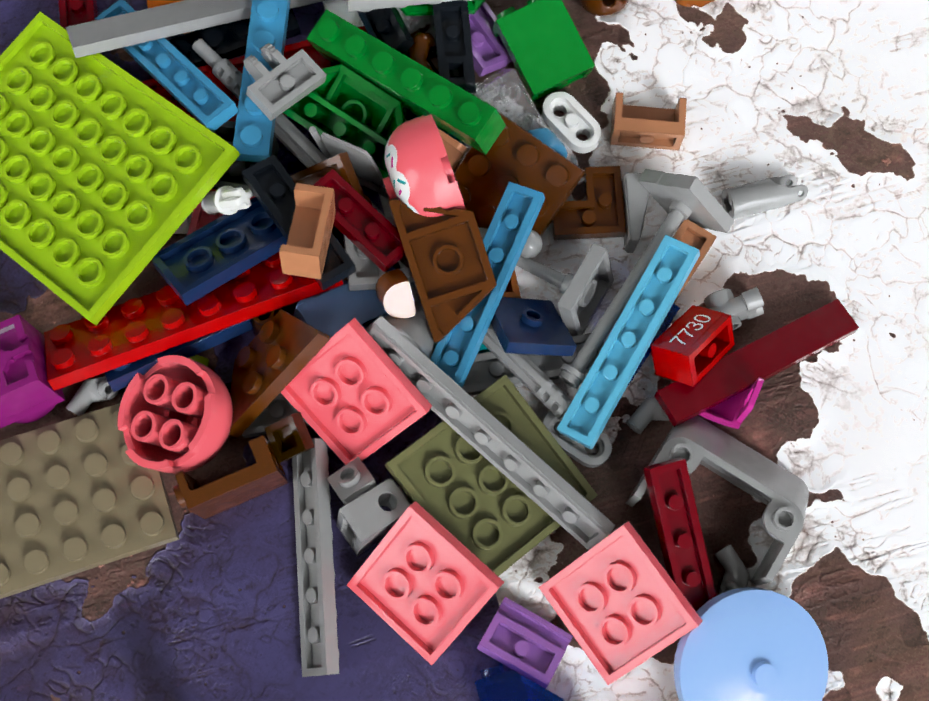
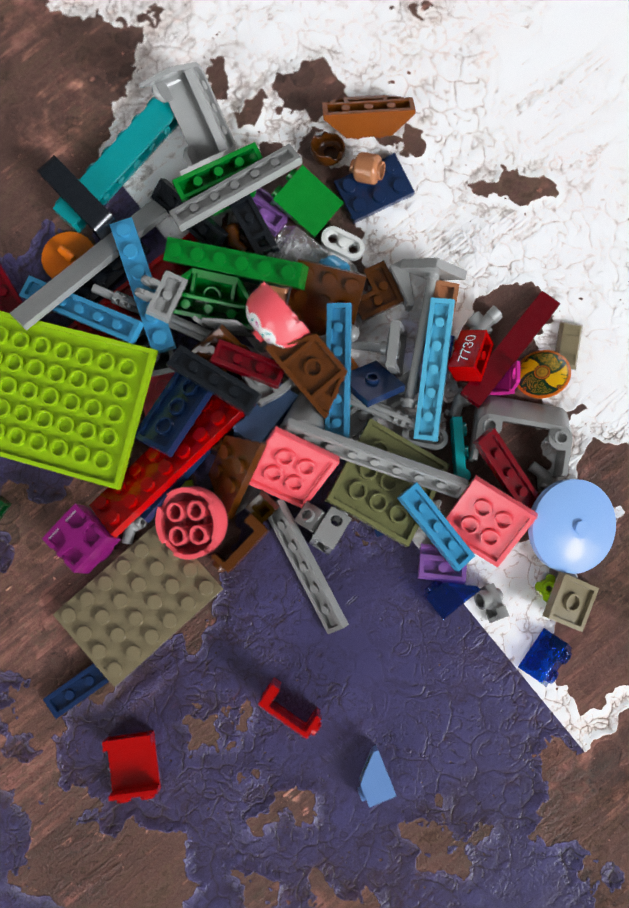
camera: 25 degrees left, 10 degrees up
white axle [201,186,253,215] -> none
nougat panel [279,183,336,280] -> none
coral plate [347,501,504,665] -> none
brick [376,269,416,319] -> none
nougat panel [610,92,687,151] -> none
light grey piece [721,175,808,220] -> none
none -> dark blue plate [334,153,415,224]
none -> nougat head [350,152,385,185]
none -> dark azure plate [397,482,475,571]
none -> teal plate [449,417,471,480]
none -> shield [517,350,571,398]
none -> dark tan tile [555,321,583,370]

